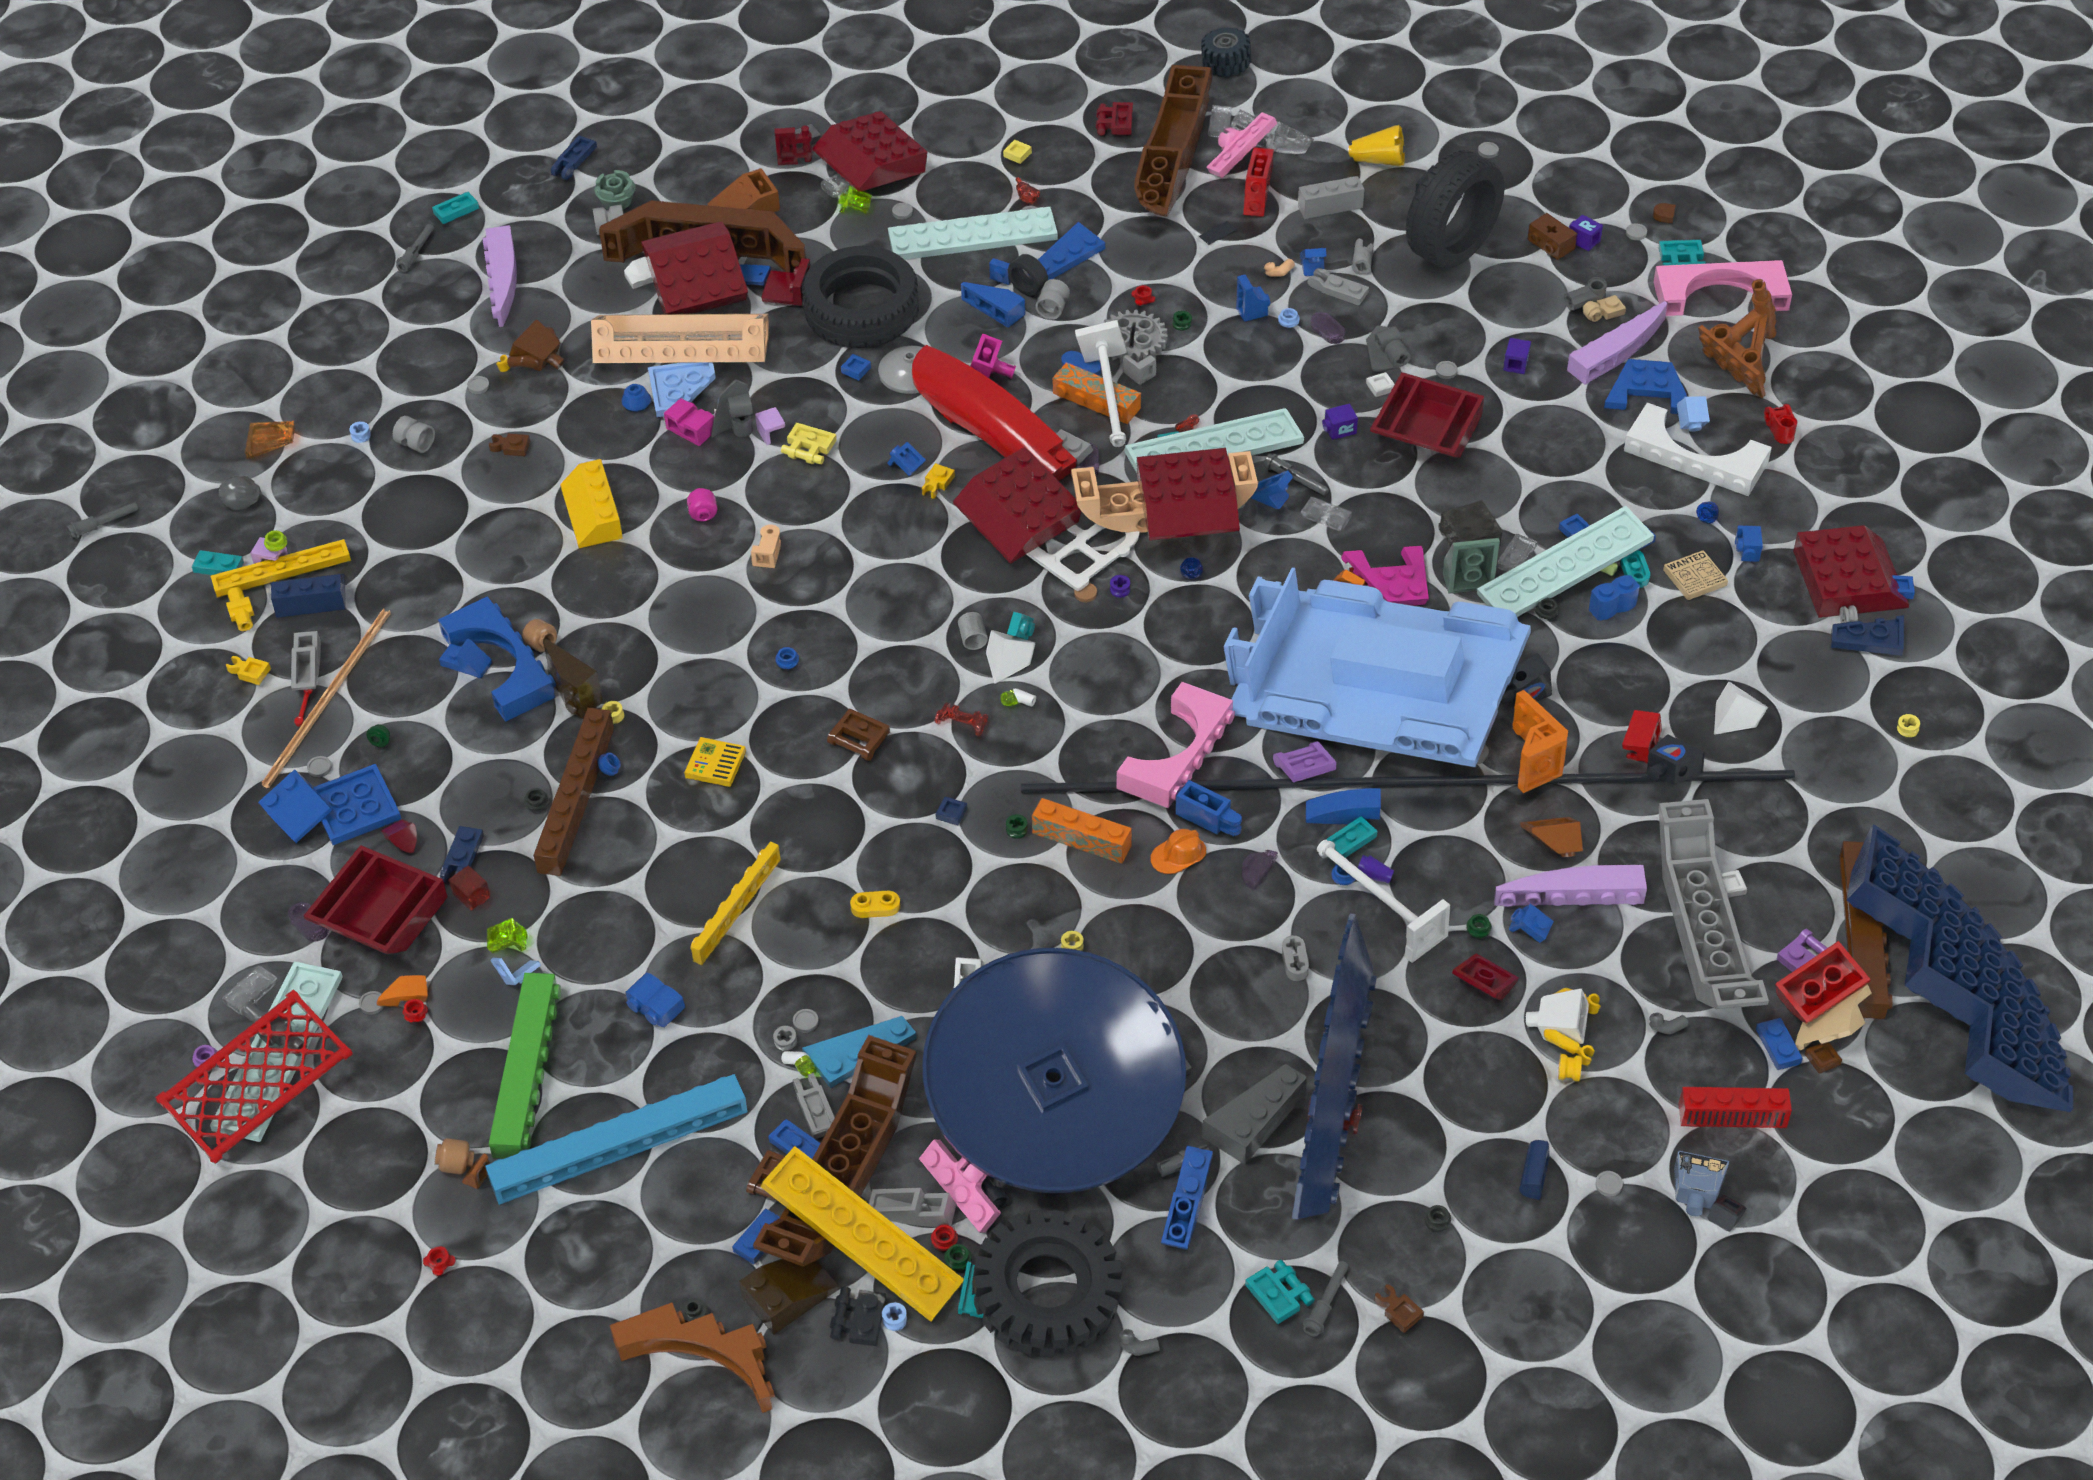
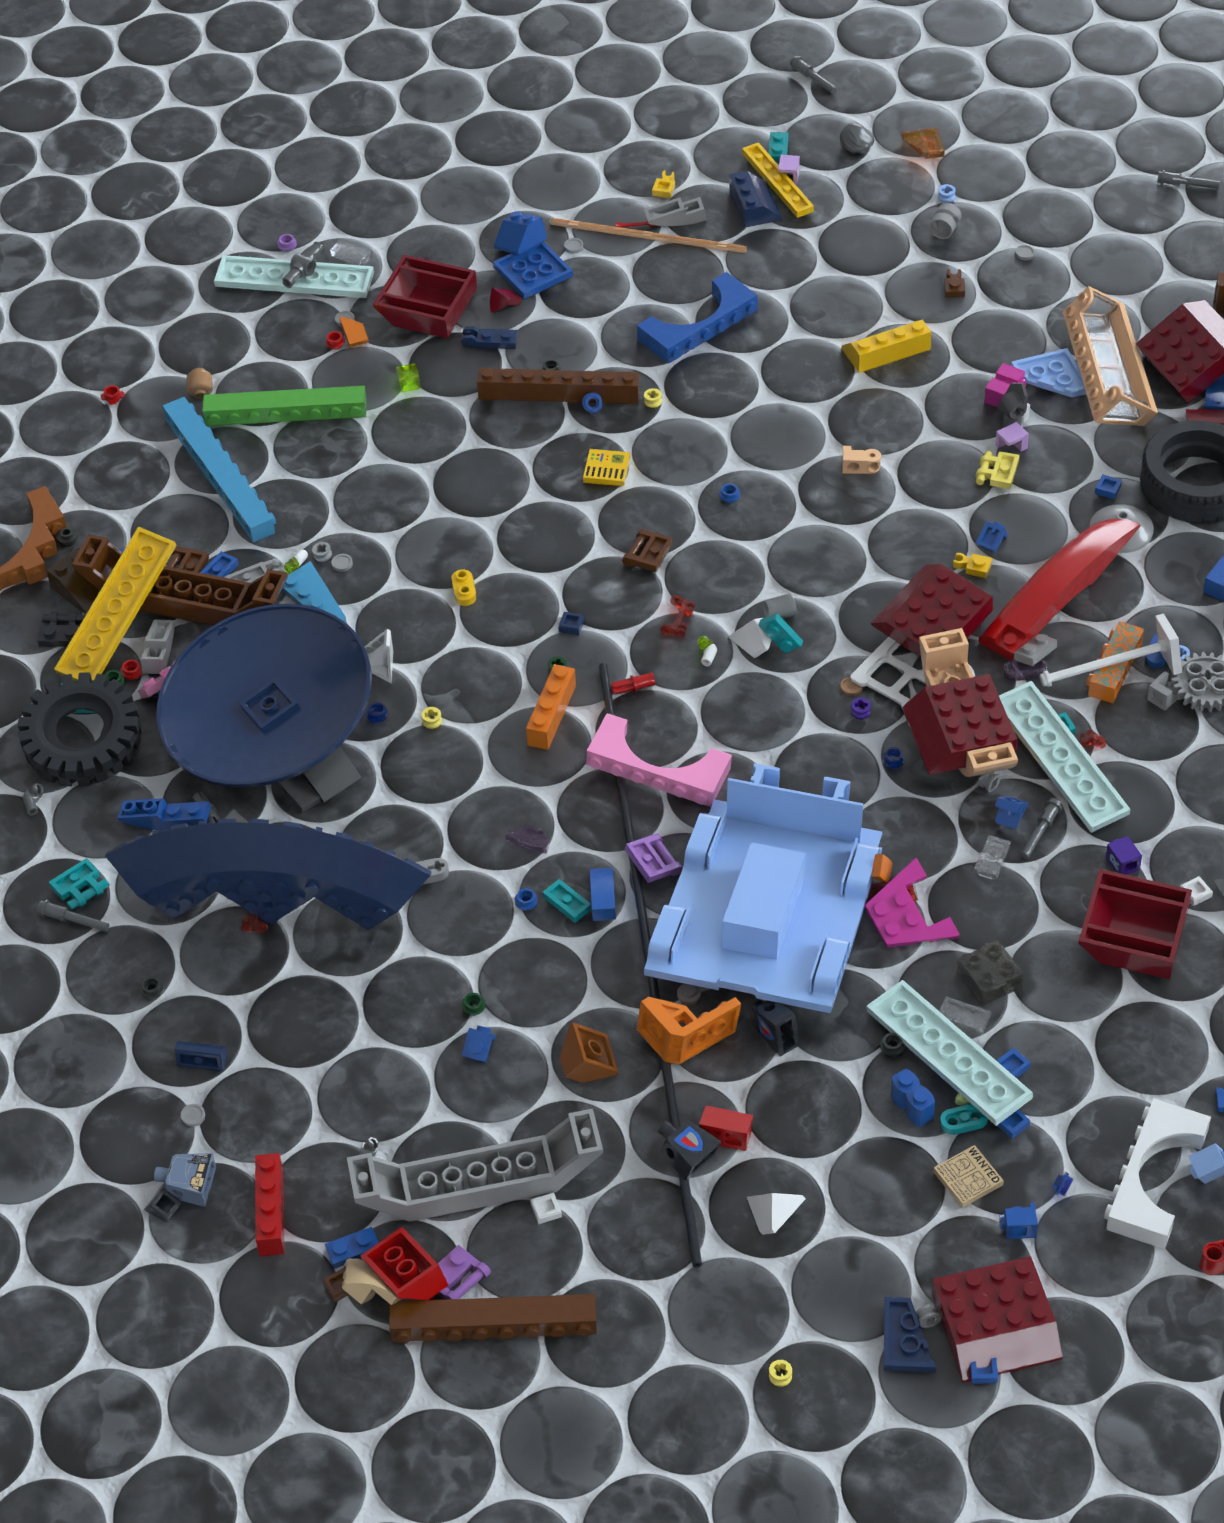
camera: 85 degrees right, 0 degrees up
red door [155,989,353,1164] -> none
yellow axle [226,587,254,631] -> none
lime plate [264,530,287,551] -> none
dark green plate [366,724,390,747] -> none
blue slope [439,639,492,679] -> none
clear red brick [449,866,490,911] -> none
dark orange slope [462,1153,490,1189] -> none
lavender slope [482,225,517,327] -> none
light blue bracket [490,958,541,985] -> none
reddish brown torso [496,319,565,372] -> none
medium nougat head [522,619,557,652] -> none
dark brown slope [543,639,603,719] -> none
blue cone [621,384,651,412] -> none
blue brick [625,972,685,1028] -> none
dark pink head [687,488,717,521] -> none
yellow plate [691,841,781,965] -> none
light blue bush [882,1302,907,1331] -> none
dark pink brick [970,333,1016,379] -> none
orange piece [1151,829,1206,874] -> none
blue hinge [1176,780,1242,836] -> none
white tile [1317,840,1450,963] -> none
dark purple cone [1358,855,1394,884] -> none
reddish brown plate [1374,1284,1424,1333] -> none
sand green slope [1443,538,1500,594] -> none
dark red slope [1452,953,1519,1000] -> none
lavender slope [1494,865,1647,907] -> none
white torso [1526,988,1601,1065] -> none
yellow wheel [1558,1054,1582,1082] -> none
dark blue brick [1846,824,2073,1112] -> none
none -> red axle [611,672,655,695]

